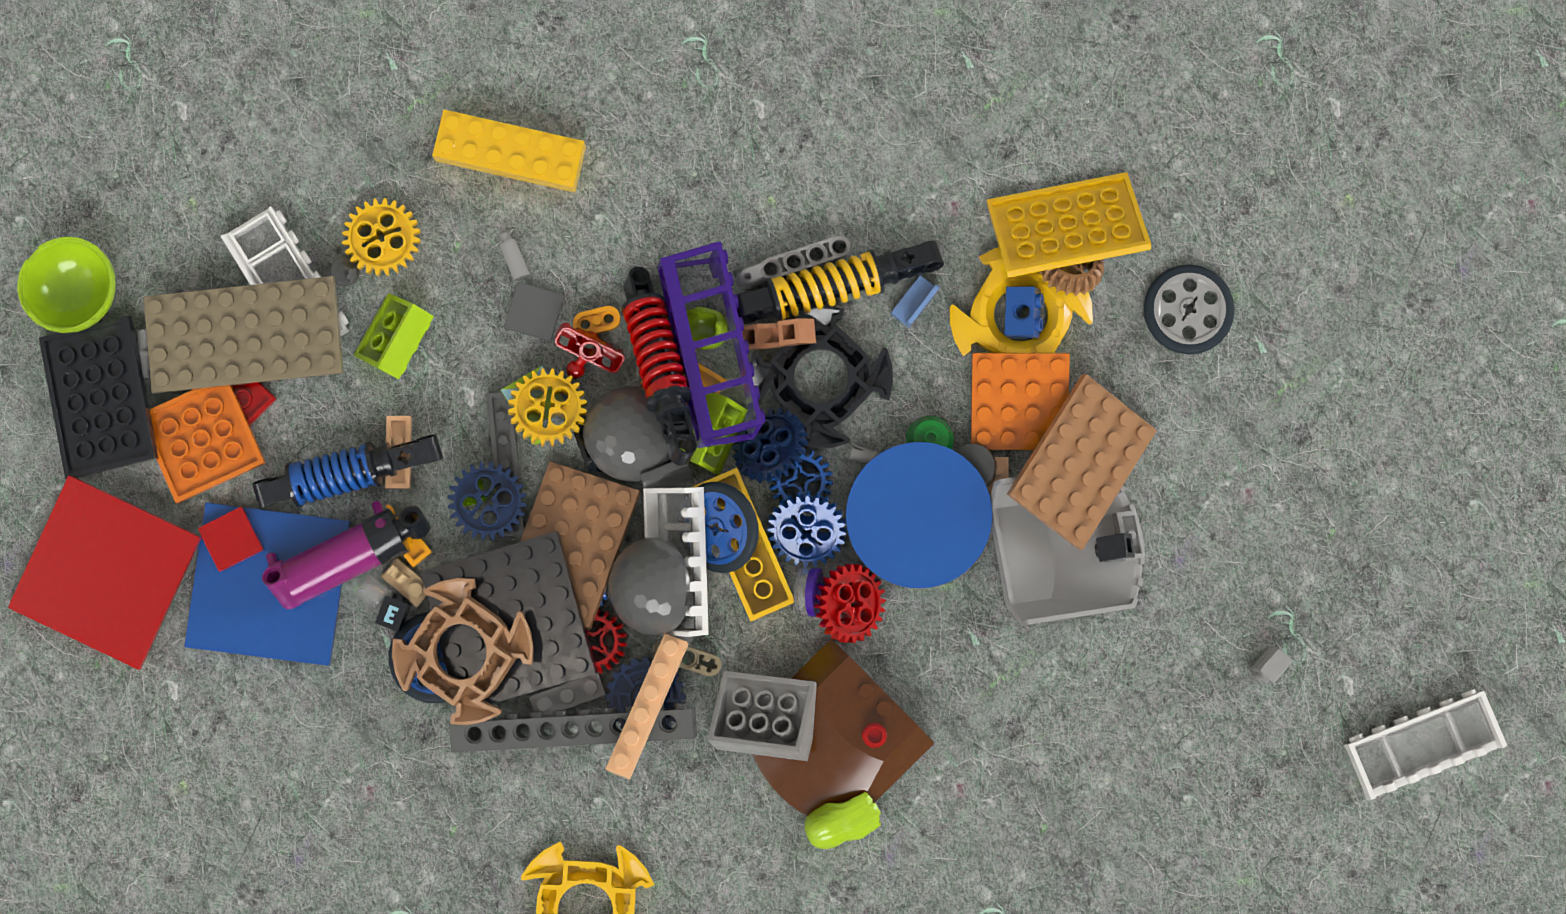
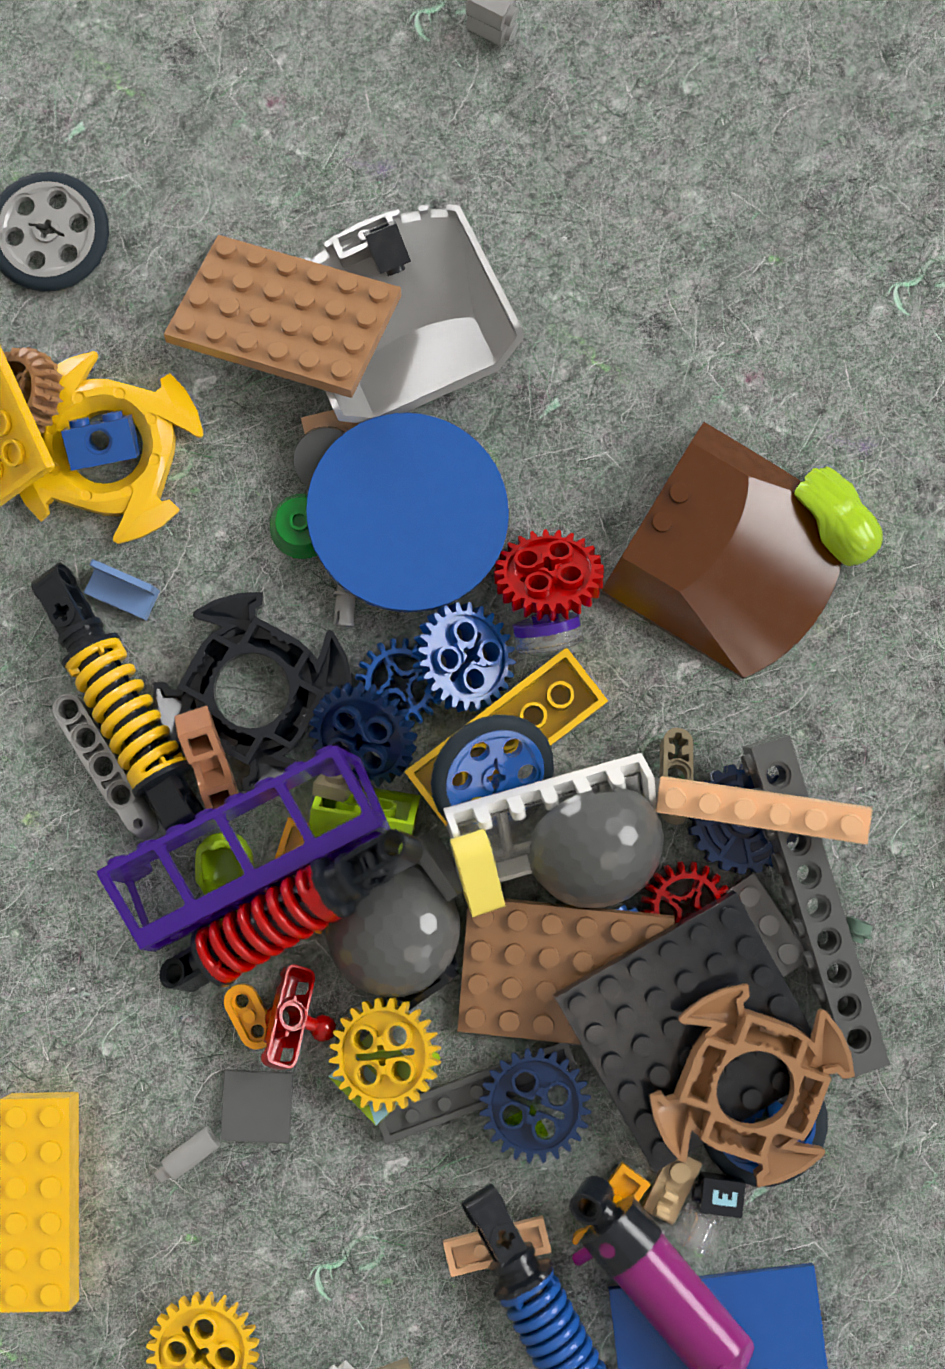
camera: 95 degrees left, 0 degrees up
lime slope [353,293,434,380] -> none
light grey slope [707,671,817,761] -> none
red plate [862,723,887,748] -> none
orange plate [971,352,1070,450] -> none
none -> dark tan plate [312,774,357,803]
none -> light yellow beam [450,828,505,918]
none -> sand green plate [846,916,873,944]

